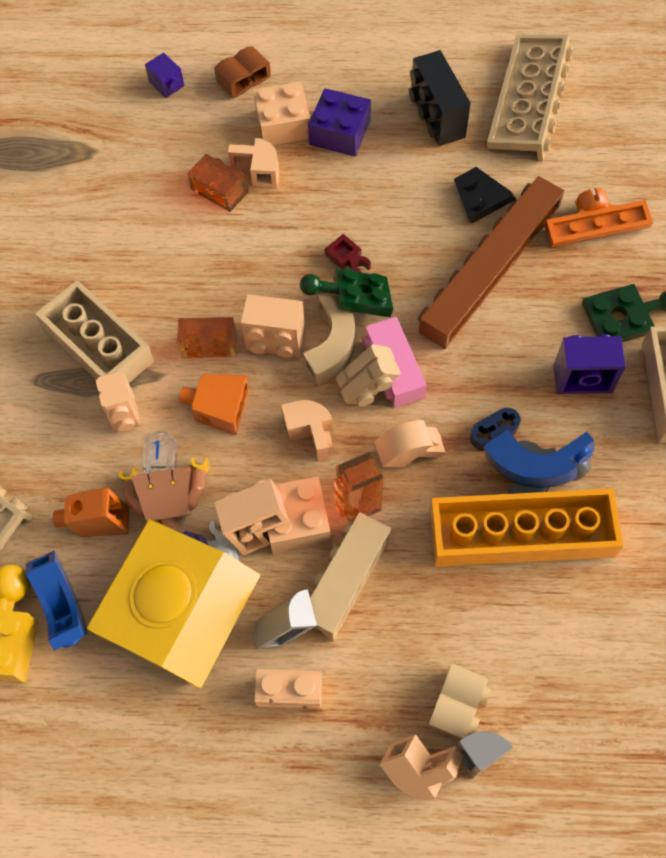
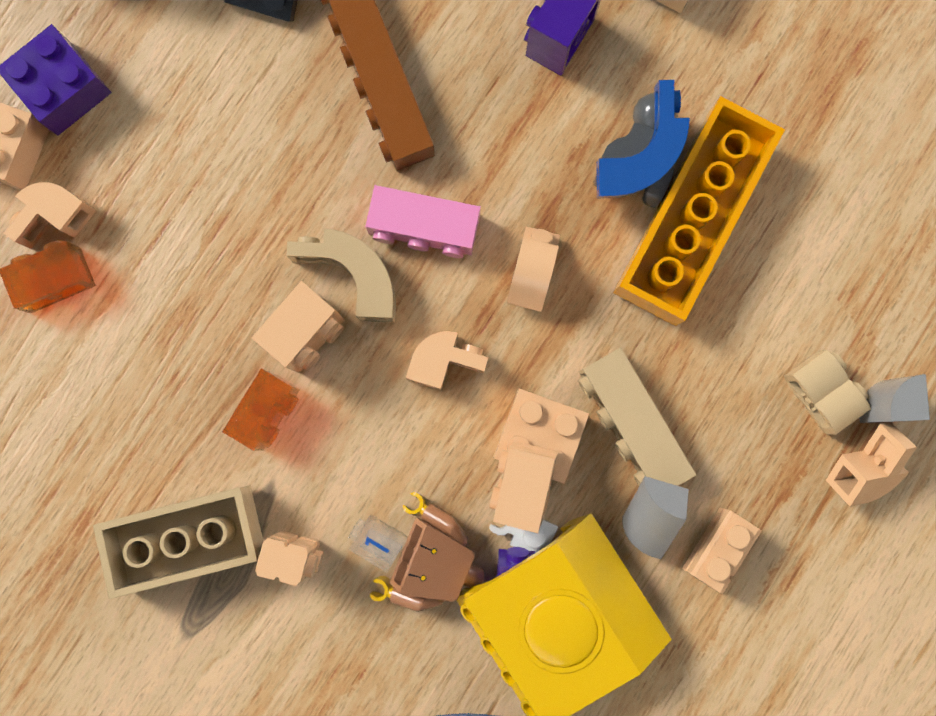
camera: 60 degrees left, 20 degrees up
orange torso [53,487,129,537] -> none
orange torso [179,374,249,435] -> none
dark green plate [300,269,393,317] -> none
dark red plate [324,234,371,272] -> none
clear orange brick [333,452,383,521] -> none
tan brick [335,344,401,407] -> none
dark blue beam [470,408,521,450] -> none

